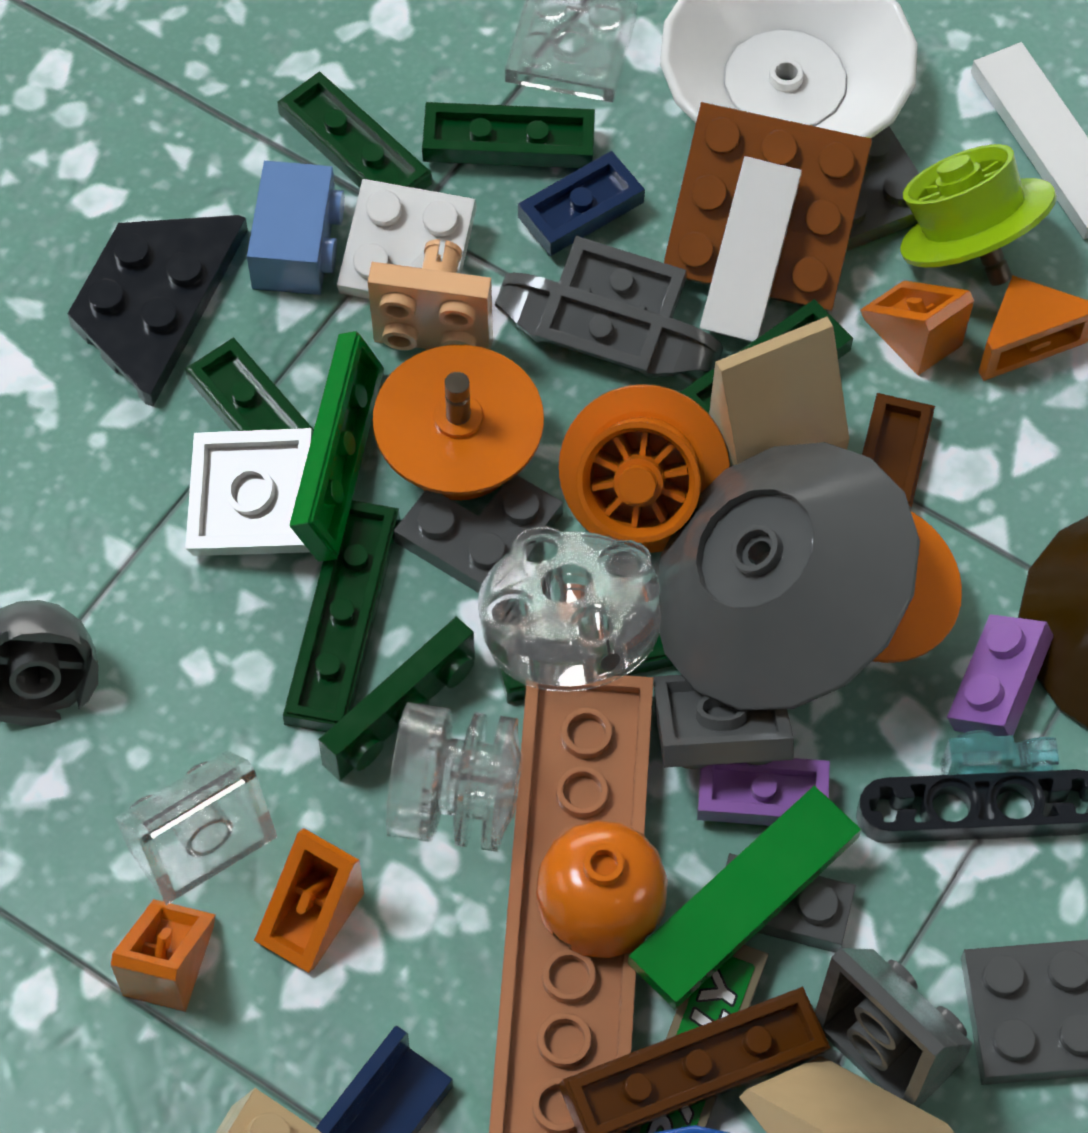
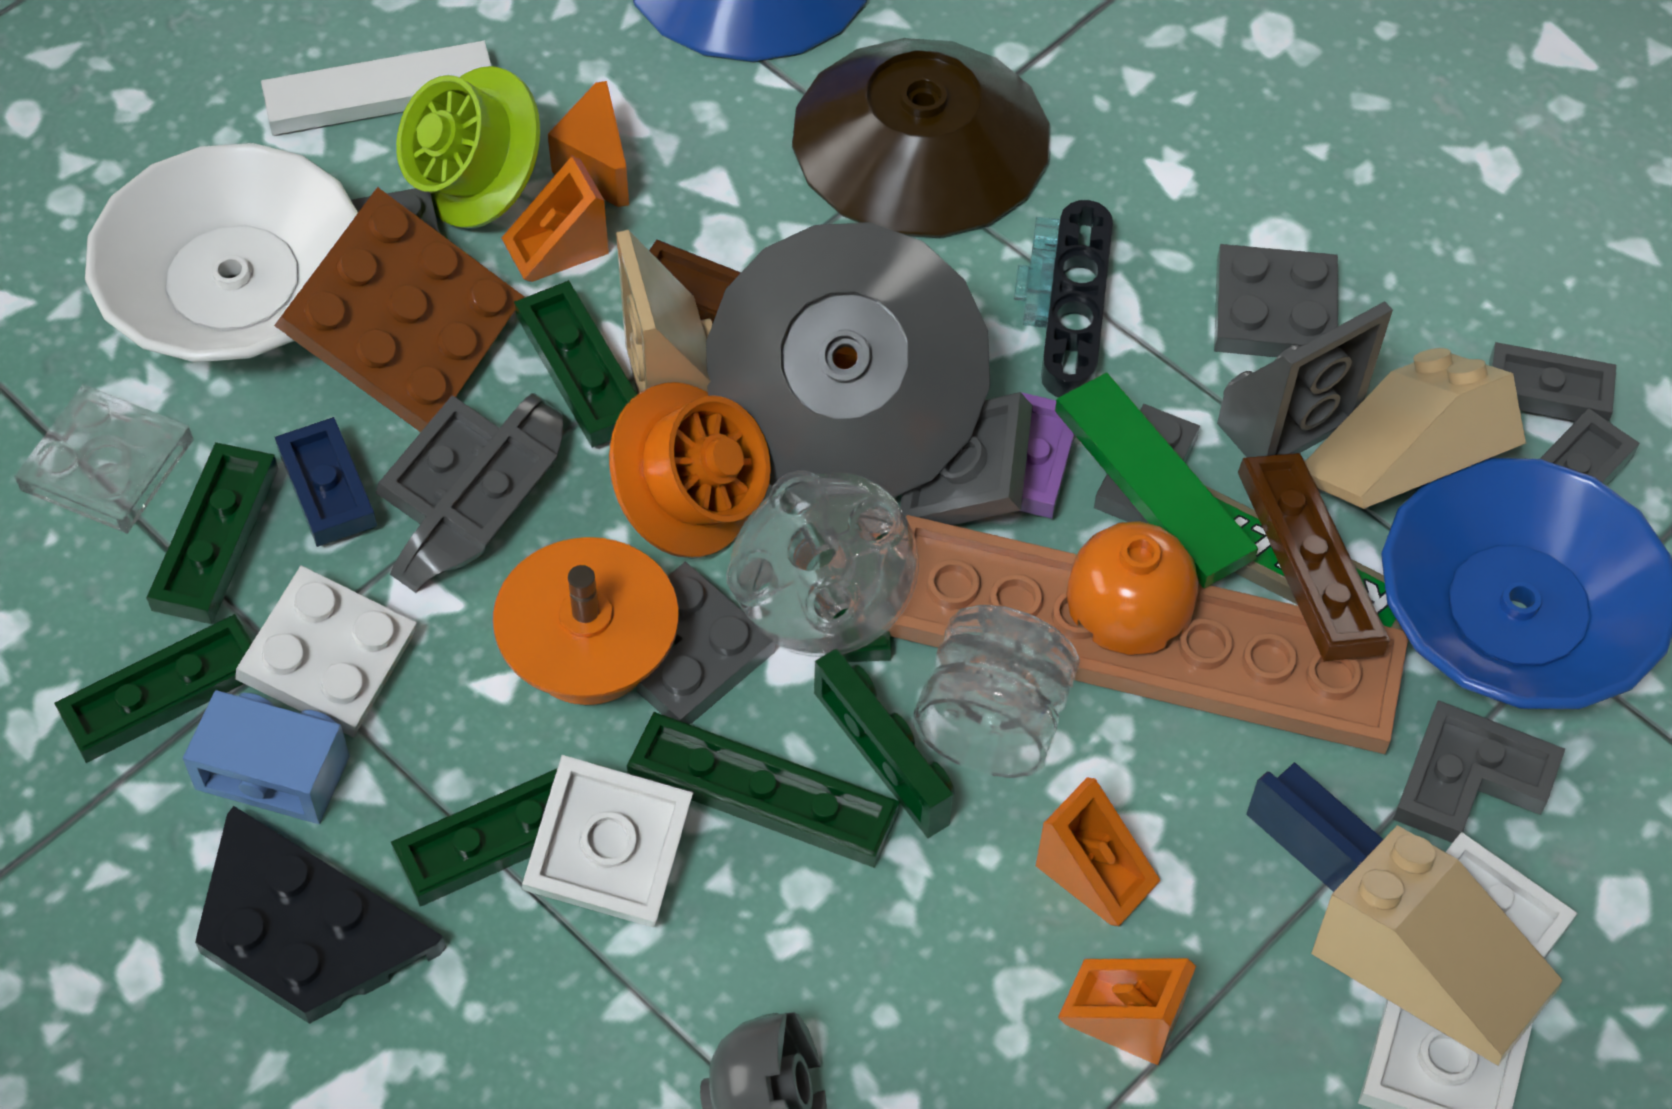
camera: 80 degrees left, 5 degrees down
clear slope [115,750,277,905] -> none
green tile [289,331,384,562] -> none
light nougat plate [367,239,493,351] -> none
white tile [700,156,802,342] -> none
medium lavender plate [947,614,1054,740] -> none

